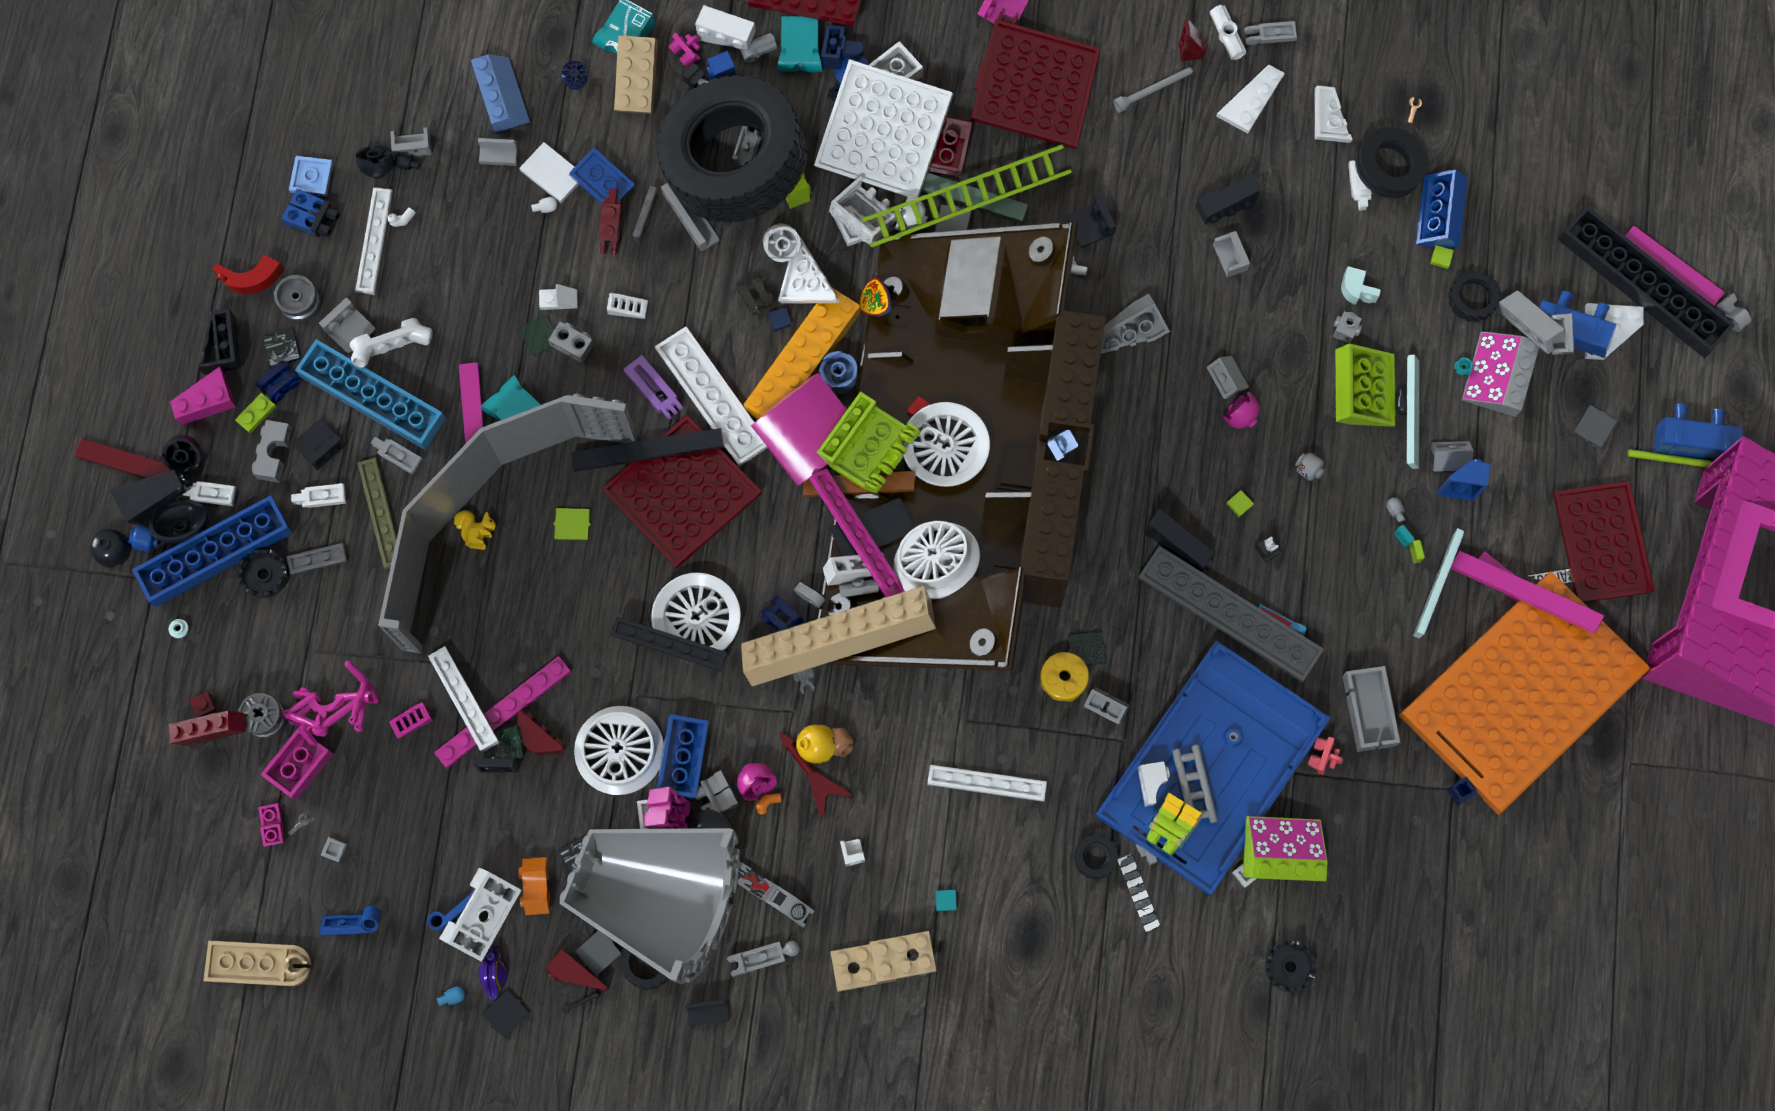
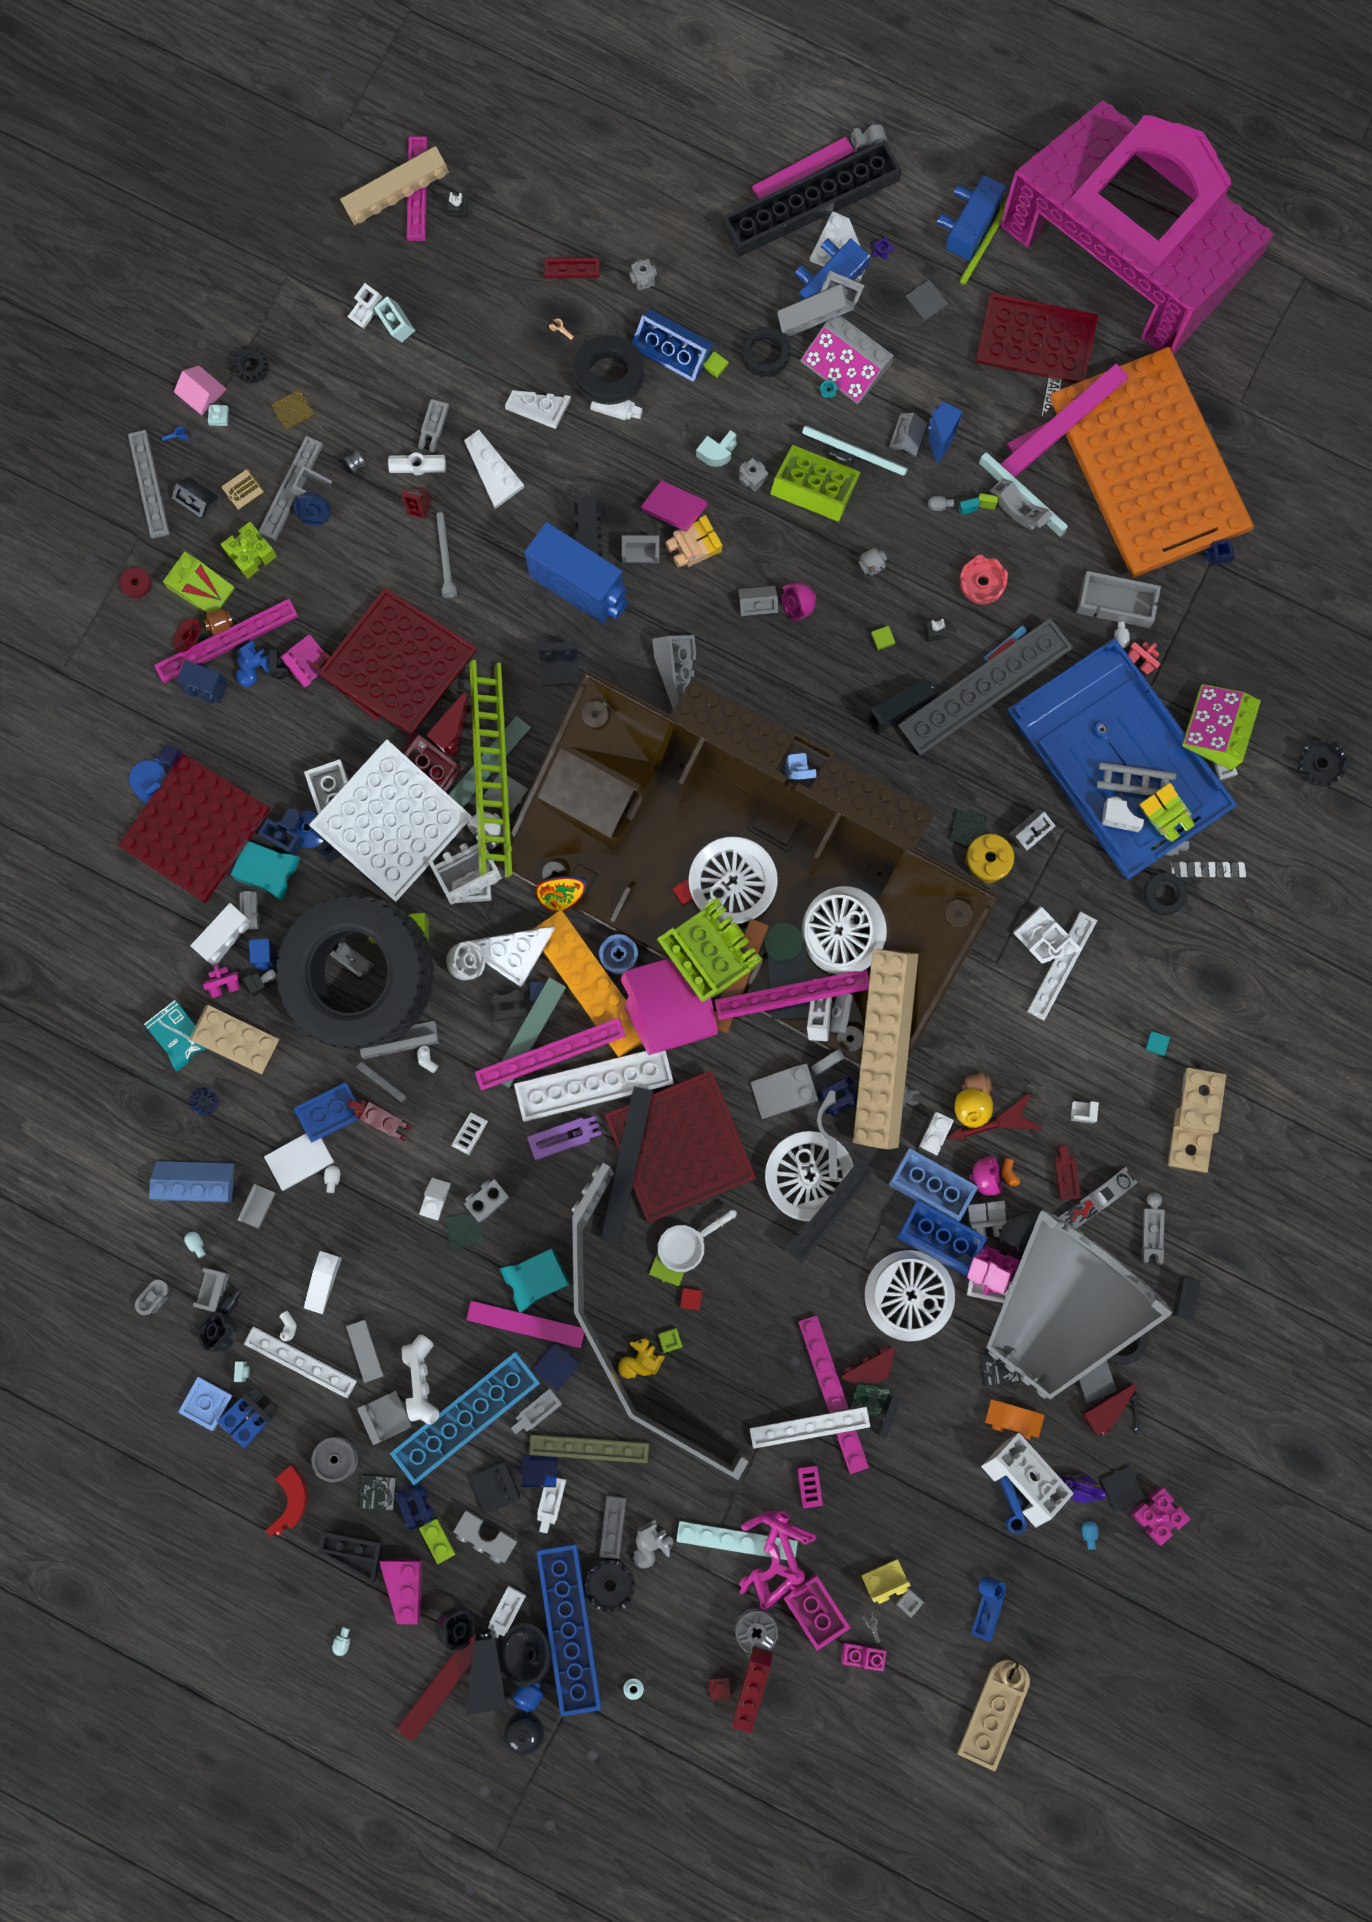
camera: 70 degrees left, 5 degrees up
none -> light grey bracket [135,1280,169,1315]
none -> light aqua cylinder [184,1232,205,1258]
none -> light aqua plate [234,1361,250,1382]
none -> white slope [304,1251,342,1314]
none -> light aqua cylinder [332,1626,350,1656]
none -> light grey tile [346,1320,384,1383]
none -> white arm [417,1045,439,1074]
none -> dark red slope [426,693,470,757]
none -> dark pink plate [475,1018,626,1090]
none -> sand green tile [501,978,566,1088]
none -> clear blue piece [520,1456,559,1488]
none -> blue brick [525,522,628,625]
none -> clear blue piece [533,1343,580,1390]
none -> dark red plate [545,258,600,279]
none -> light grey brick [629,259,657,291]
none -> light grey animal [633,1520,673,1569]
none -> dark pink tile [641,480,708,532]
none -> white piece [658,1210,737,1272]
none -> lime tile [658,1328,682,1353]
none -> light nougat hips [665,515,723,567]
none -> light aqua plate [676,1521,798,1560]
none -> red tile [680,1288,702,1311]
none -> light grey slope [750,1064,818,1119]
none -> clear green tile [764,923,803,962]
none -> light grey piece [817,1091,838,1180]
none -> light yellow bracket [861,1559,911,1603]
none -> dark purple plate [872,237,895,260]
none -> medium blue slope [888,1148,978,1222]
none -> white brick [918,1112,954,1157]
none -> coral plate [960,555,1008,605]
none -> light grey arch [990,478,1052,530]
none -> white slope [1013,906,1082,963]
none -> dark red hinge [1055,1146,1080,1201]
none -> white cylinder [1114,622,1130,648]
none -> dark pink brick [1130,1486,1190,1546]

